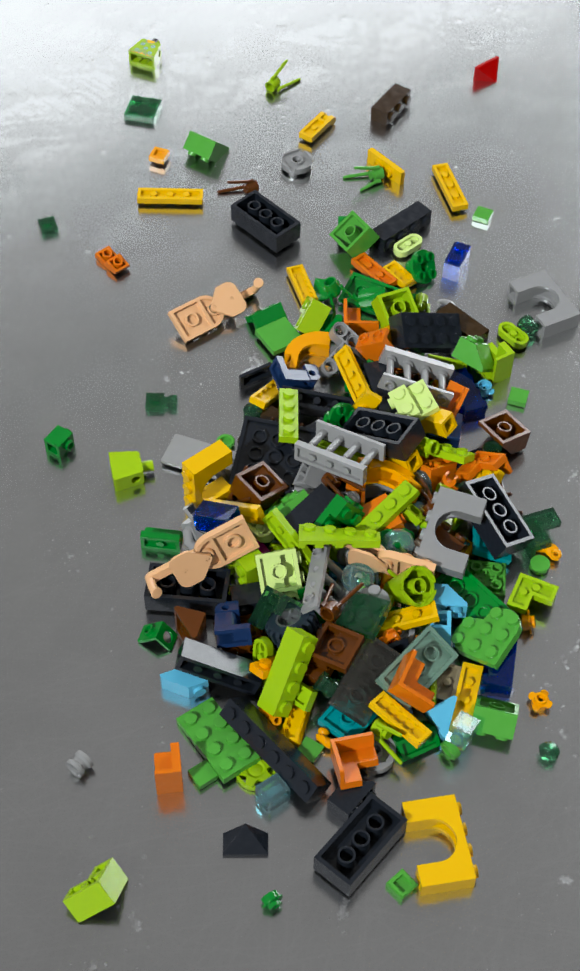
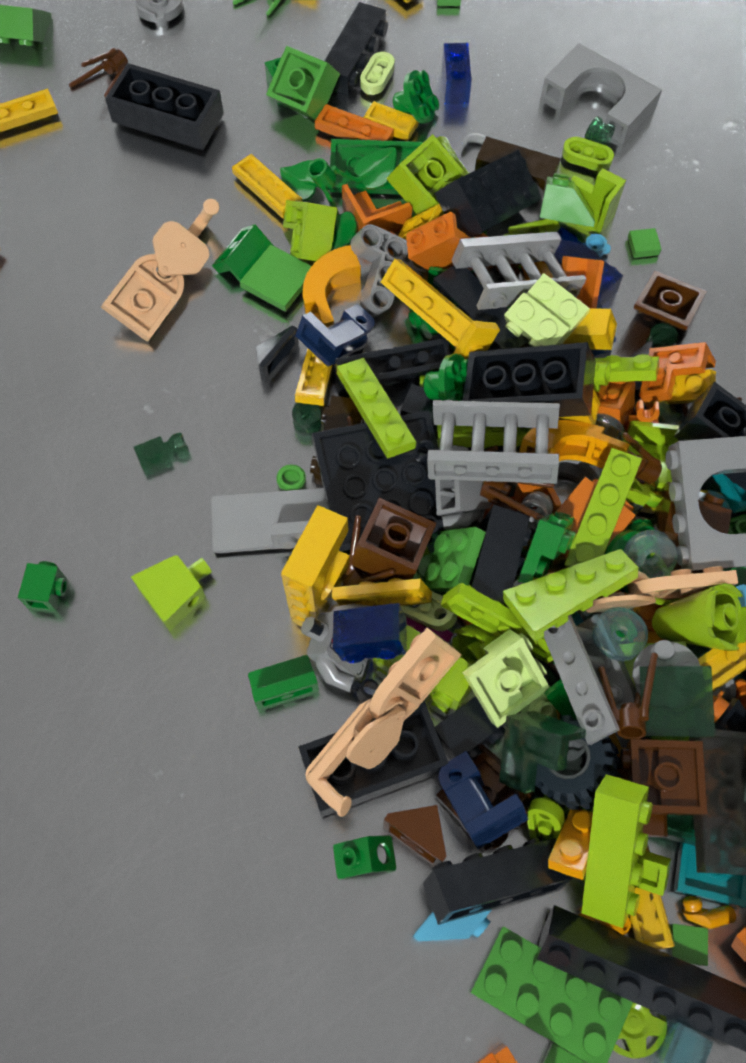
camera: 25 degrees left, 15 degrees up
clear green wheel [313,671,339,699] -> none

